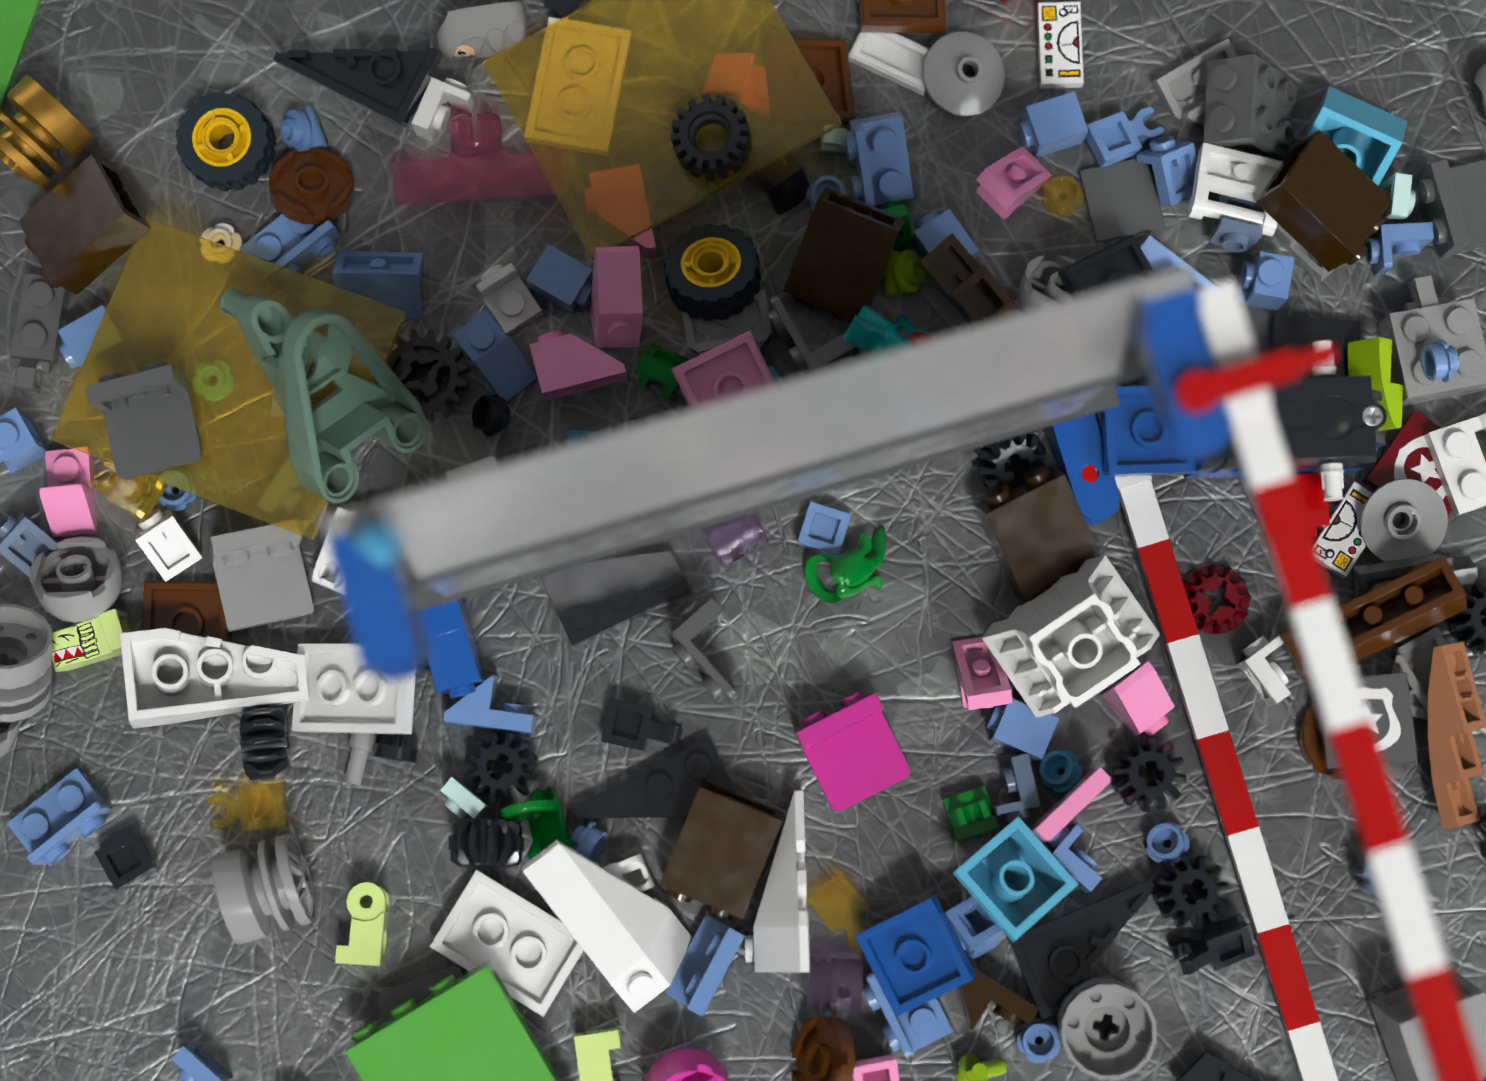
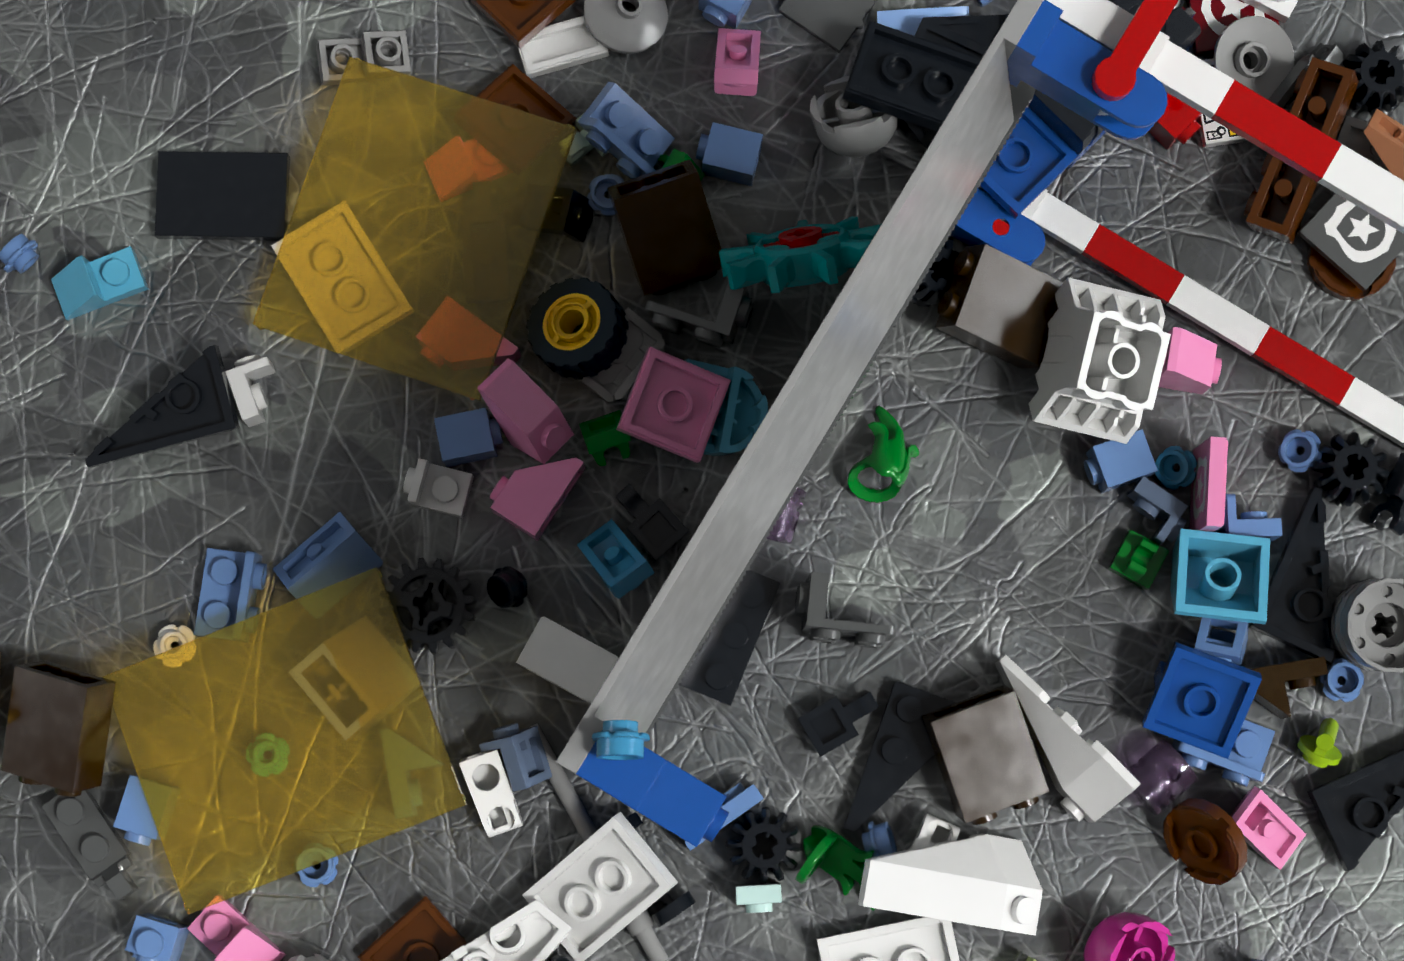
camera: 45 degrees left, 0 degrees up
dark grey bracket [85,362,203,480] -> none
clear yellow plate [91,460,168,521] -> none
white bracket [134,508,202,582] -> none
black wheel [175,91,276,192] -> none
light grey bracket [209,519,314,631] -> none
sand green connector [219,288,428,503] -> none
reddish brown tile [269,148,354,224] -> none
medium blue plate [280,106,328,152] -> none
clear pink plate [392,112,566,205] -> none
light grey piece [437,1,527,62] -> none
black gear [448,819,524,868] -> none
medium blue slope [452,309,538,403] -> none
medium blue bracket [666,915,745,1017] -> none
black tyre [670,94,752,181] -> none
dark pink bracket [795,690,910,811] -> none
medium blue plate [797,501,852,554] -> none
clear yellow plate [806,872,874,954] -> none
lime plate [884,250,925,297] -> none
dark brown slope [917,233,1022,328] -> none
bright pink slope [952,637,1012,710] -> none
clear yellow plate [1042,175,1084,217] -> none
black gear [1110,737,1186,812] -> none
dark red gear [1184,564,1251,635] -> none
white bracket [1237,635,1291,707] -> none

